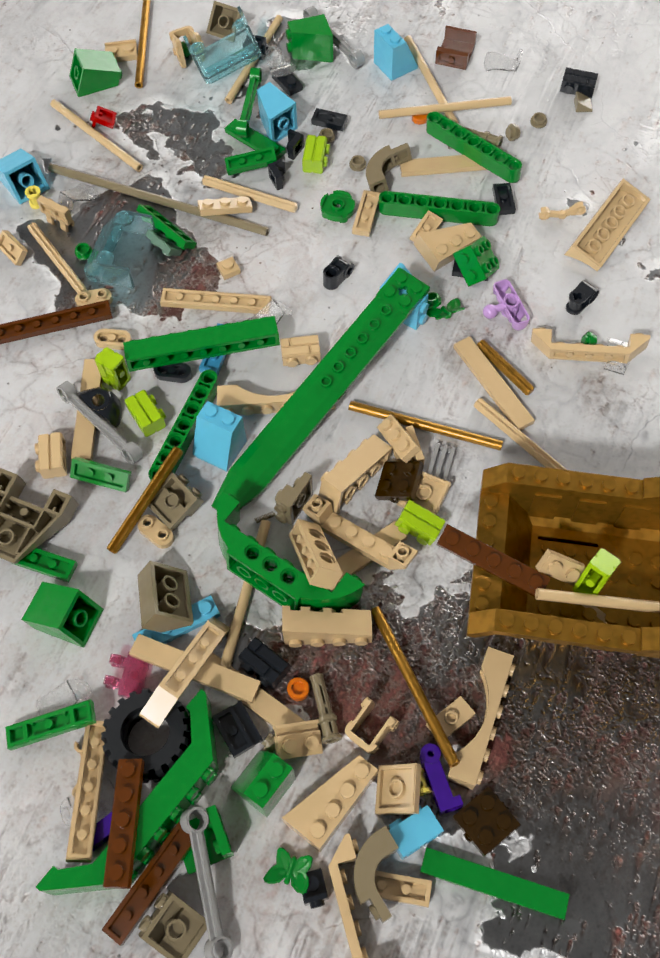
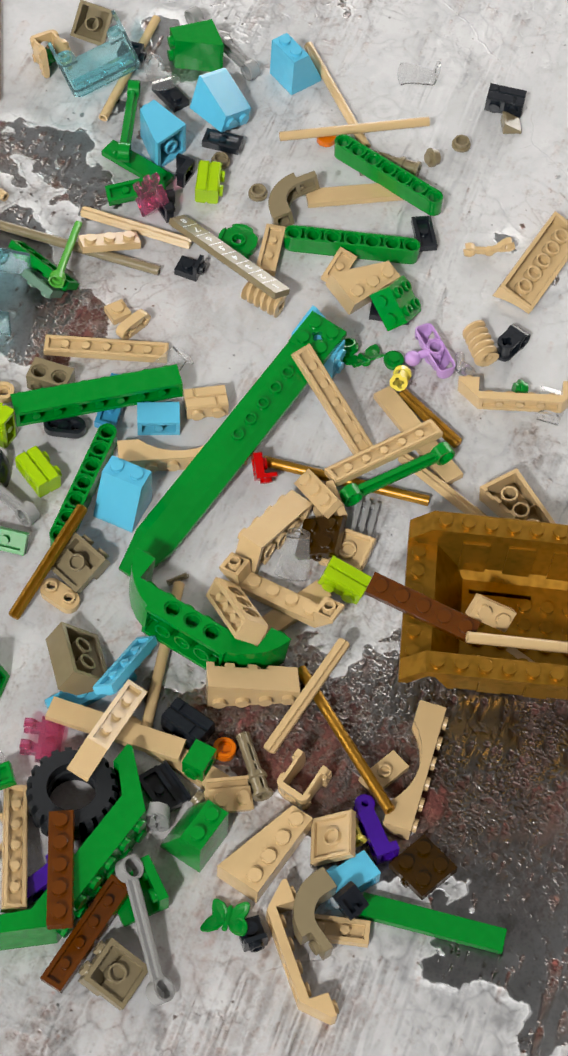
camera: 10 degrees left, 5 degrees down
dark tan plate [274,472,313,525] -> none
black piece [323,255,354,290] -> none
reddish brown panel [435,25,477,70] -> none
lime brick [572,548,621,595] -> none
none -> dark tan brick [26,357,75,390]
none -> bright green piece [48,221,82,288]
none -> medium azure plate [92,636,158,696]
none -> tan beam [116,309,151,340]
none -> clear pink plate [133,172,169,217]
none -> medium azure brick [137,401,180,435]
none -> light grey beam [146,802,171,832]
none -> tile [169,215,290,299]
none -> black bracket [174,254,206,282]
none -> green brick [182,739,217,781]
none -> medium azure slope [190,68,251,132]
none -> tan piece [241,281,286,318]
none -> red bracket [251,452,278,484]
none -> tan axle [264,638,350,754]
none -> clear piece [274,528,310,581]
none -> tan tile [291,343,373,455]
none -> tan tile [324,419,443,487]
none -> black bracket [332,881,369,921]
none -> green piece [339,442,455,507]
none -> green plate [383,351,404,370]
none -> light yellow bush [389,365,412,391]
none -> clear arm [454,352,476,376]
none -> tan piece [462,320,499,367]
none -> tan wedge [479,468,556,524]

